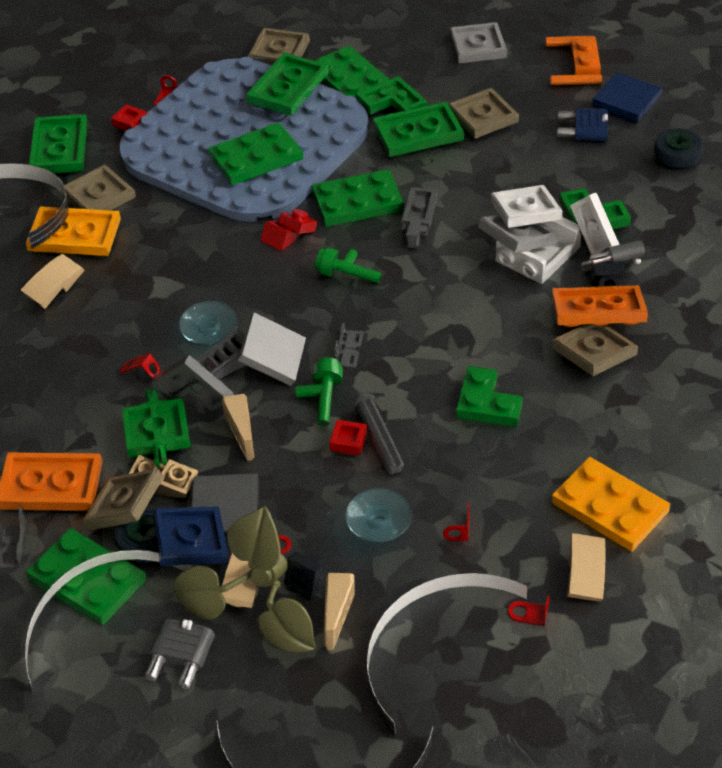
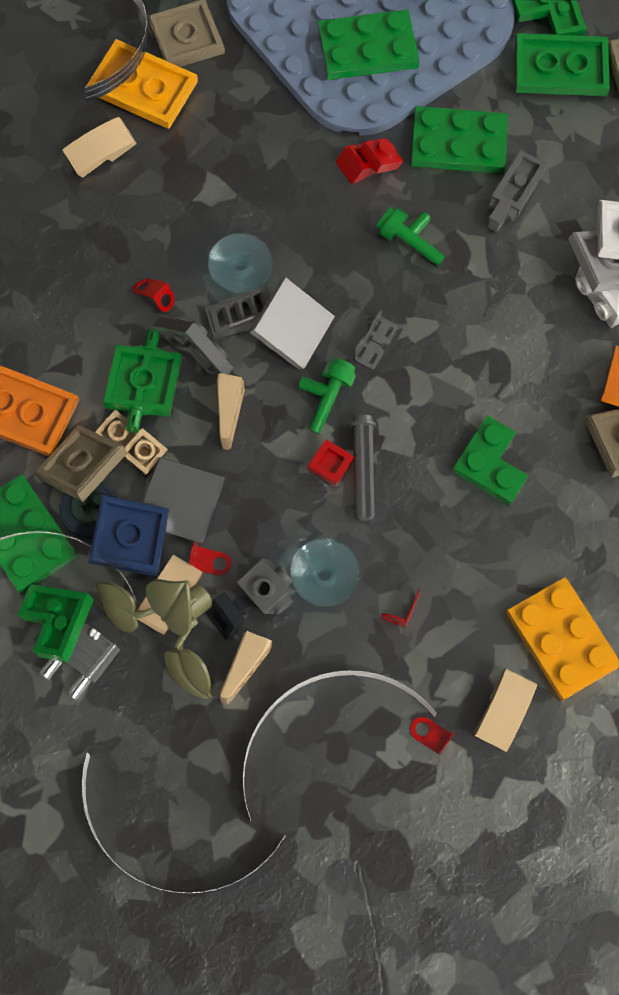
camera: 15 degrees right, 25 degrees up
none -> green plate [17,584,94,663]
none -> dark grey brick [237,559,297,614]

